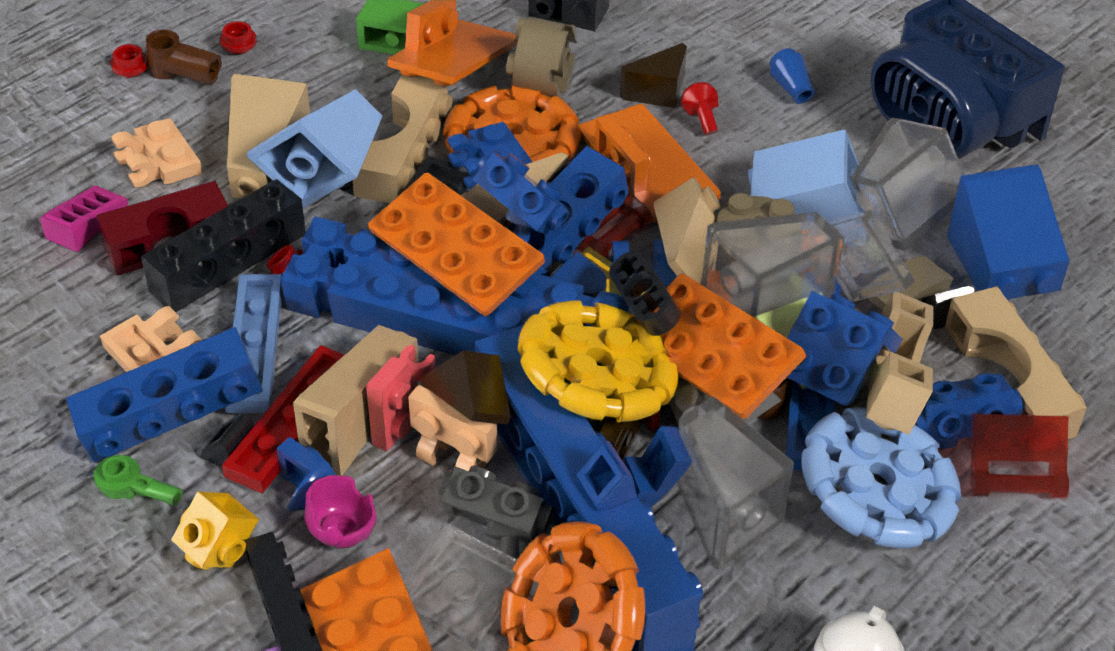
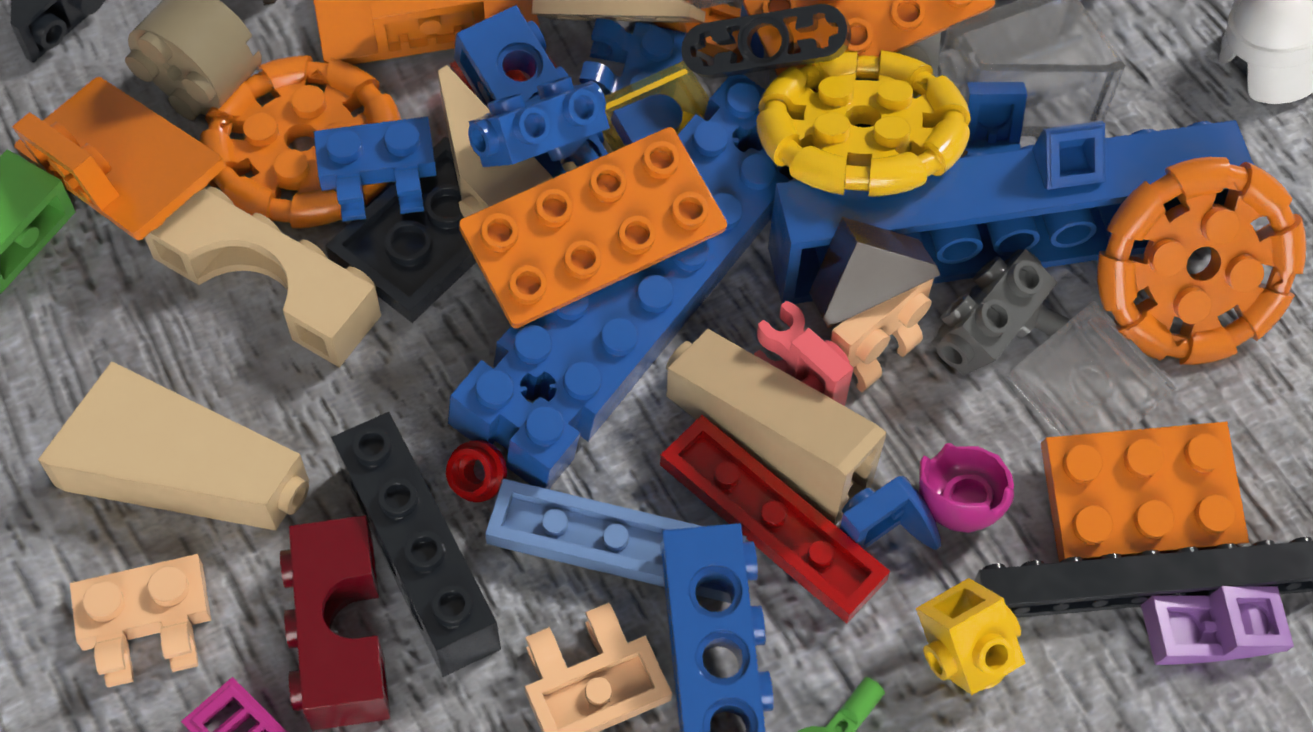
camera: 75 degrees left, 15 degrees up
black slope [200,413,254,467] -> none
light blue slope [246,89,382,208] -> none

